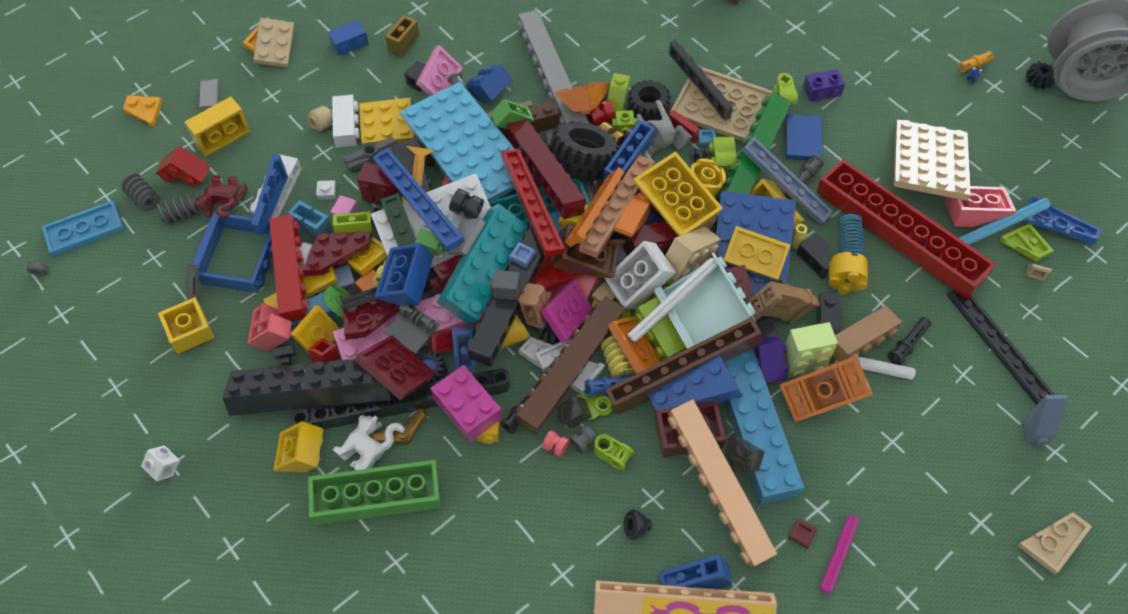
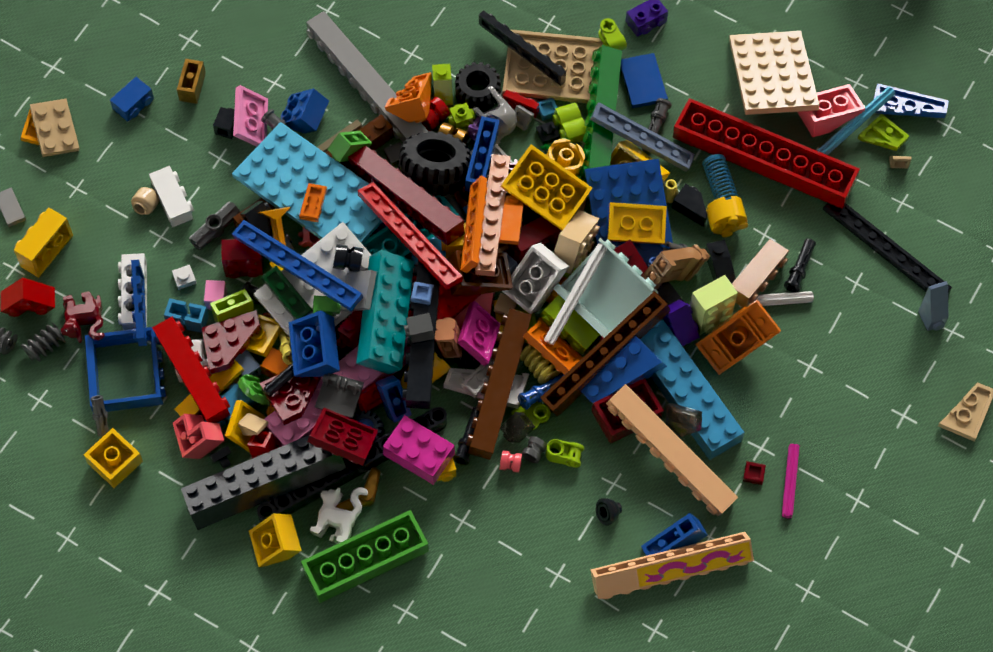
camera: 20 degrees left, 5 degrees up
white brick [141,446,180,481] -> none
yellow plate [359,98,415,146] -> none
none -> tan slope [238,413,269,436]
none -> orange plate [299,183,327,222]

